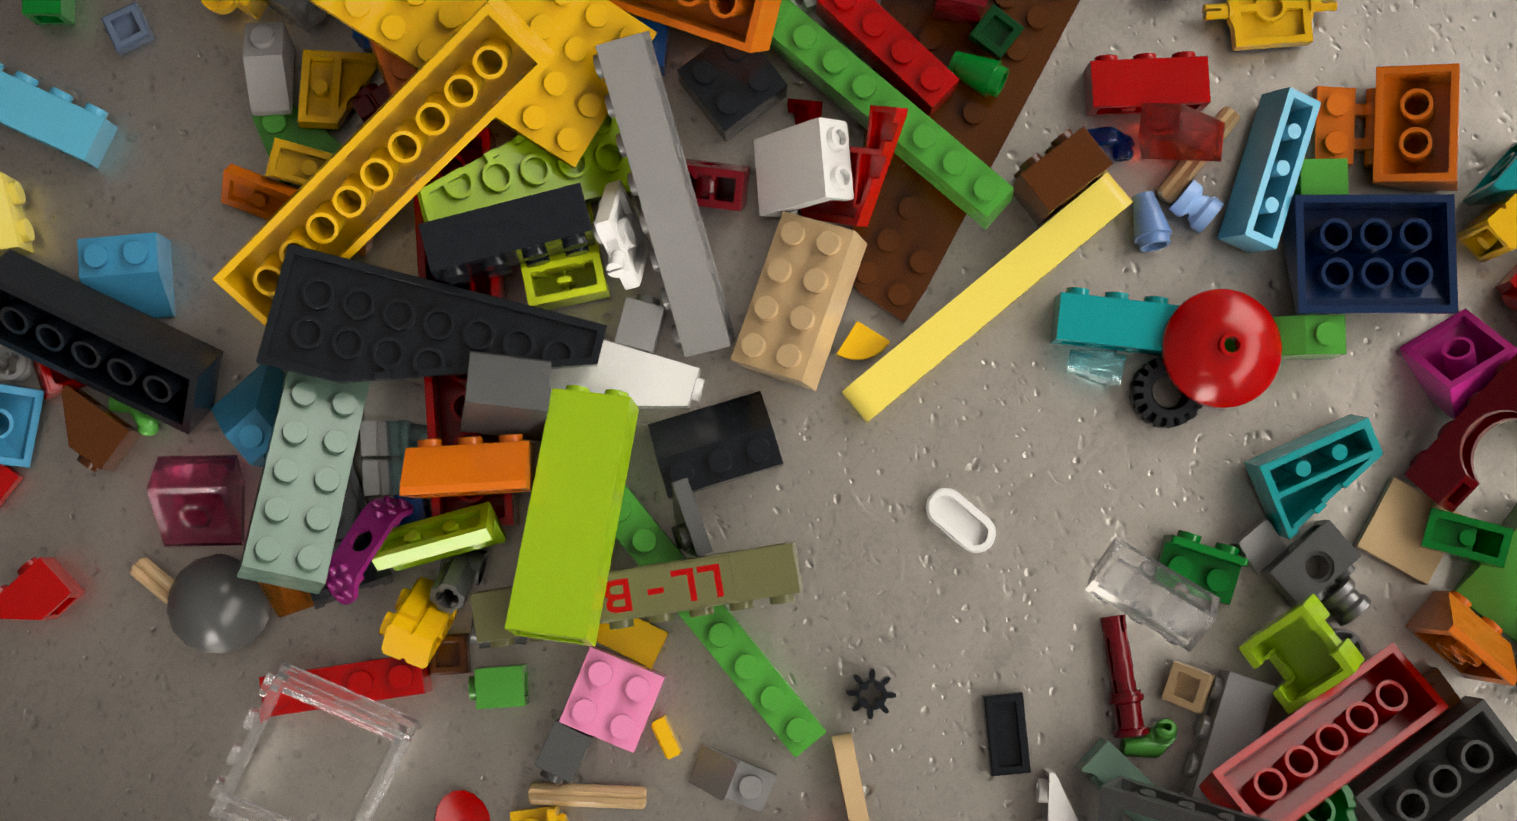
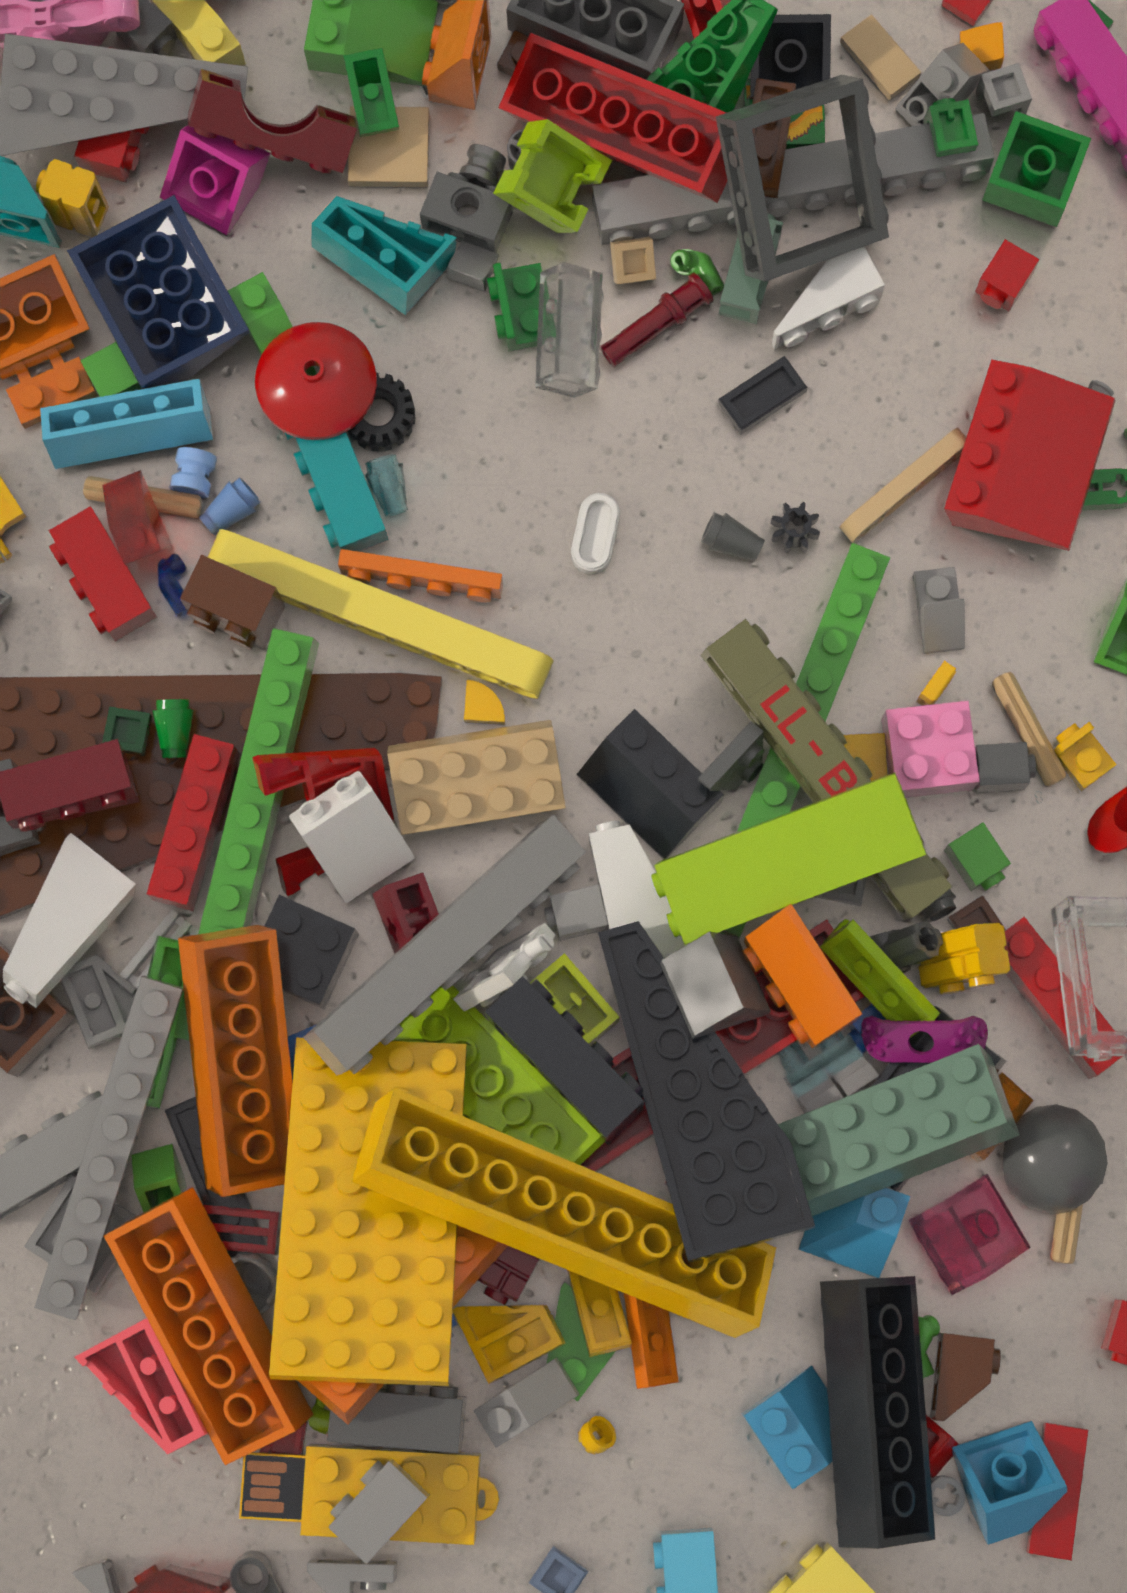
camera: 115 degrees left, 5 degrees down
none -> orange plate [338,549,503,603]
none -> yellow hinge [578,1416,616,1455]
none -> dark grey cone [701,512,765,561]

